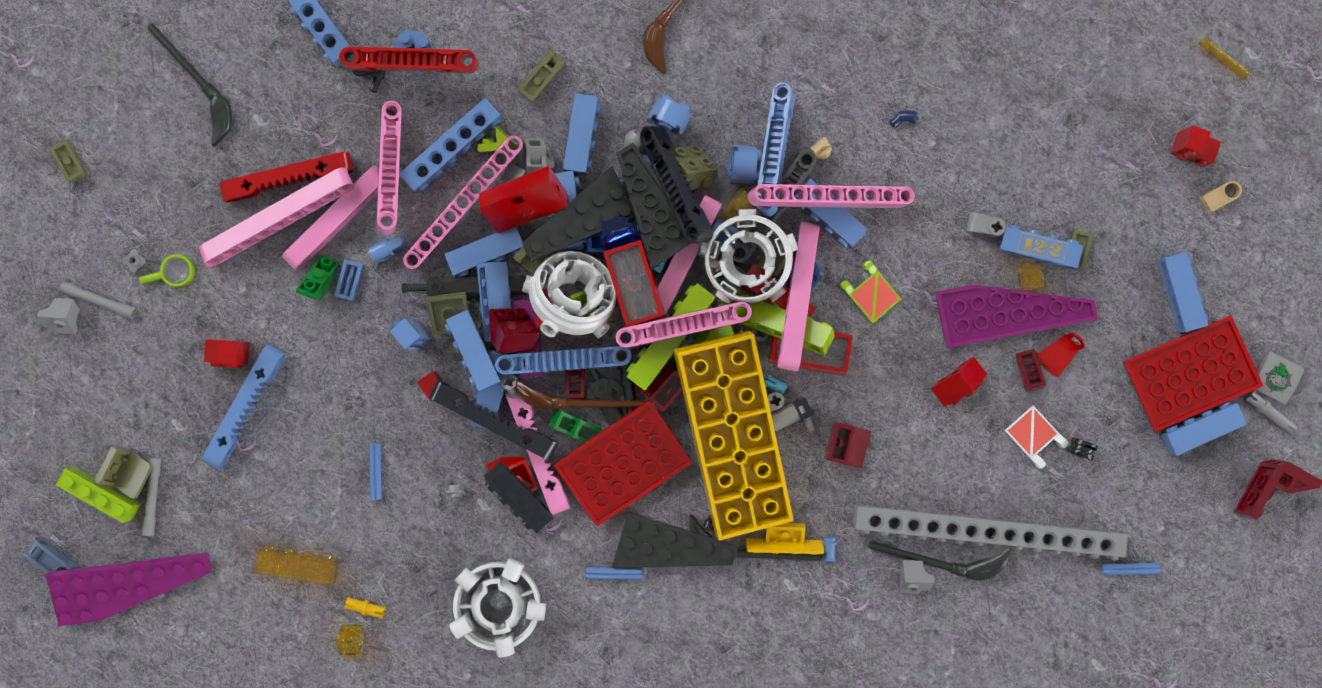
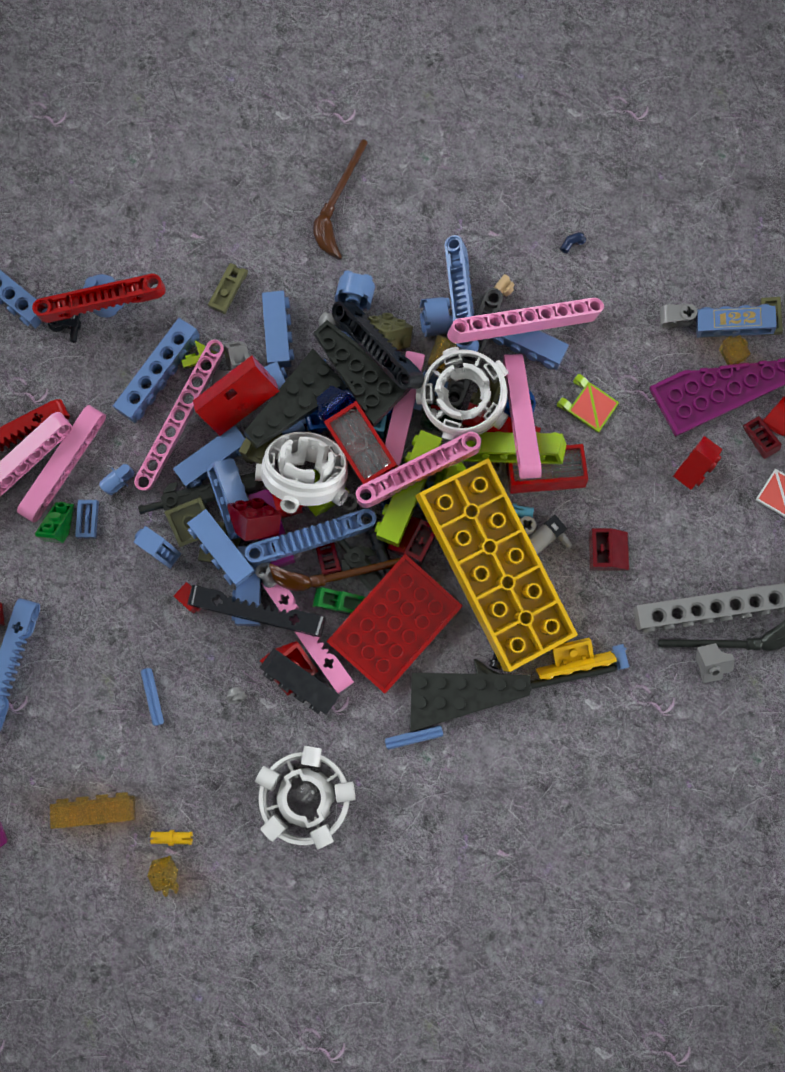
camera: 10 degrees left, 10 degrees down
bright pink gear [376,101,402,235] -> none

